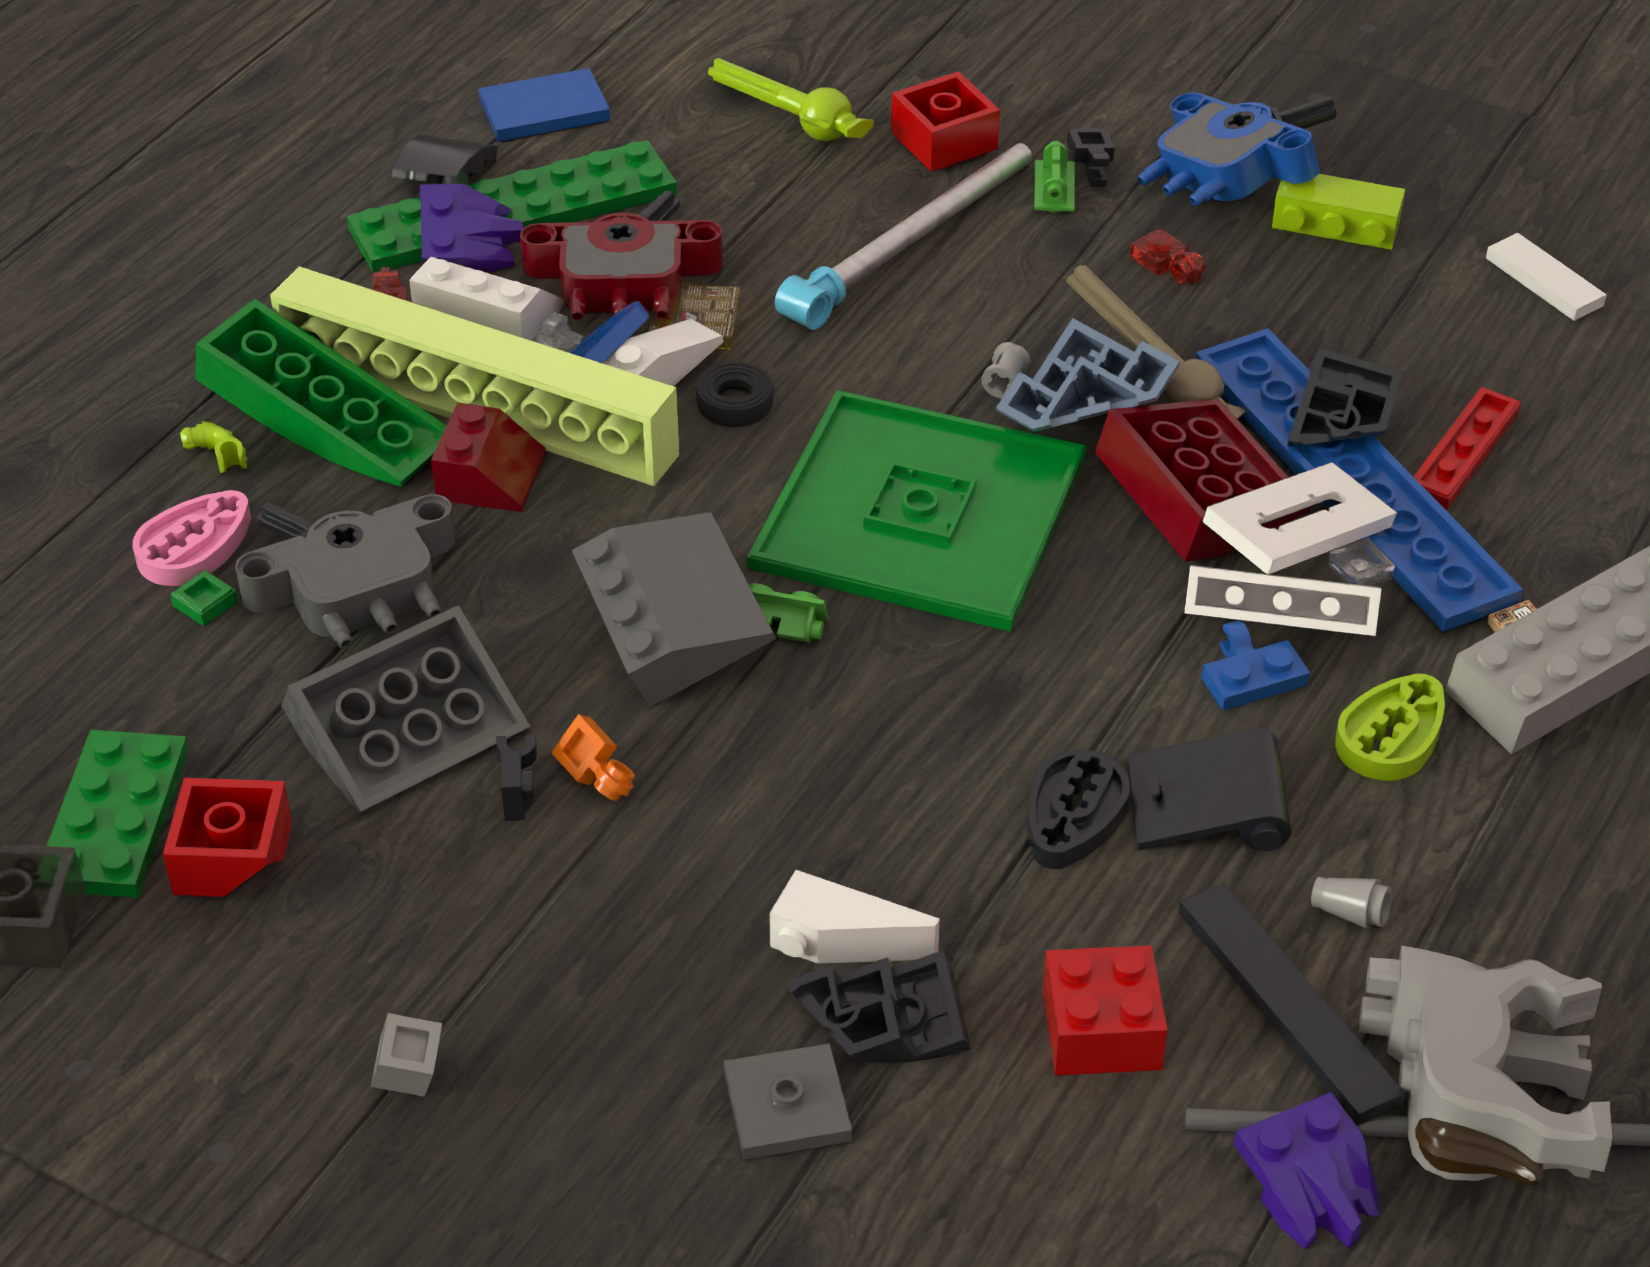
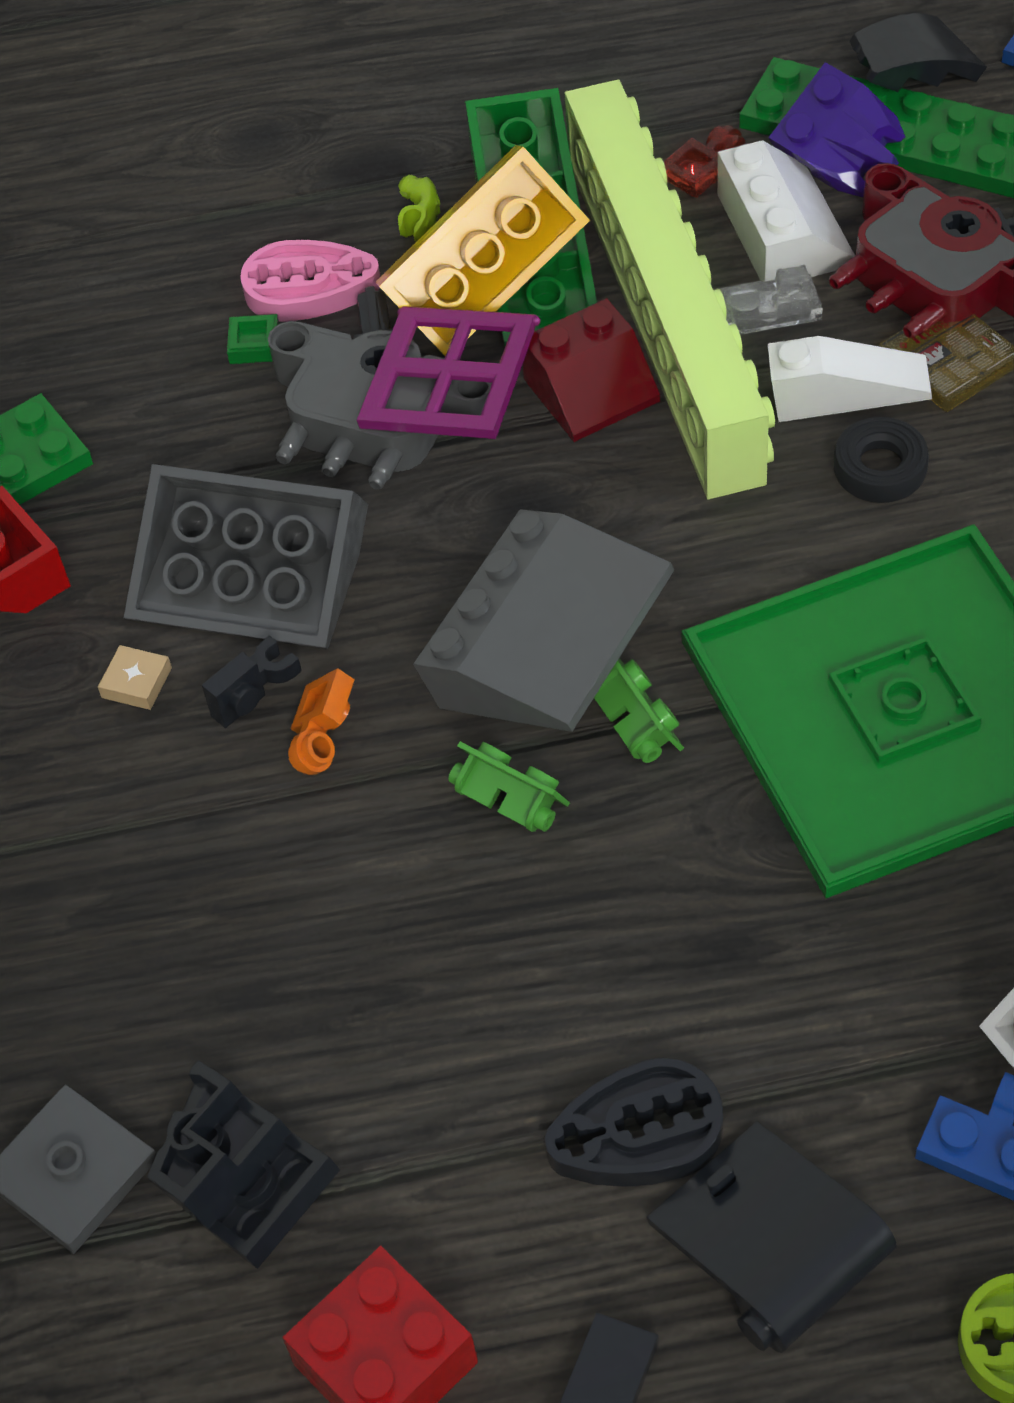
camera: 55 degrees right, 10 degrees up
blue tile [570,301,649,363] -> none
white slope [770,870,940,963] -> none
none -> tan tile [98,645,172,710]
none -> magenta window [357,306,540,439]
none -> yellow slope [376,145,590,356]
none -> bright green hinge [448,741,570,832]

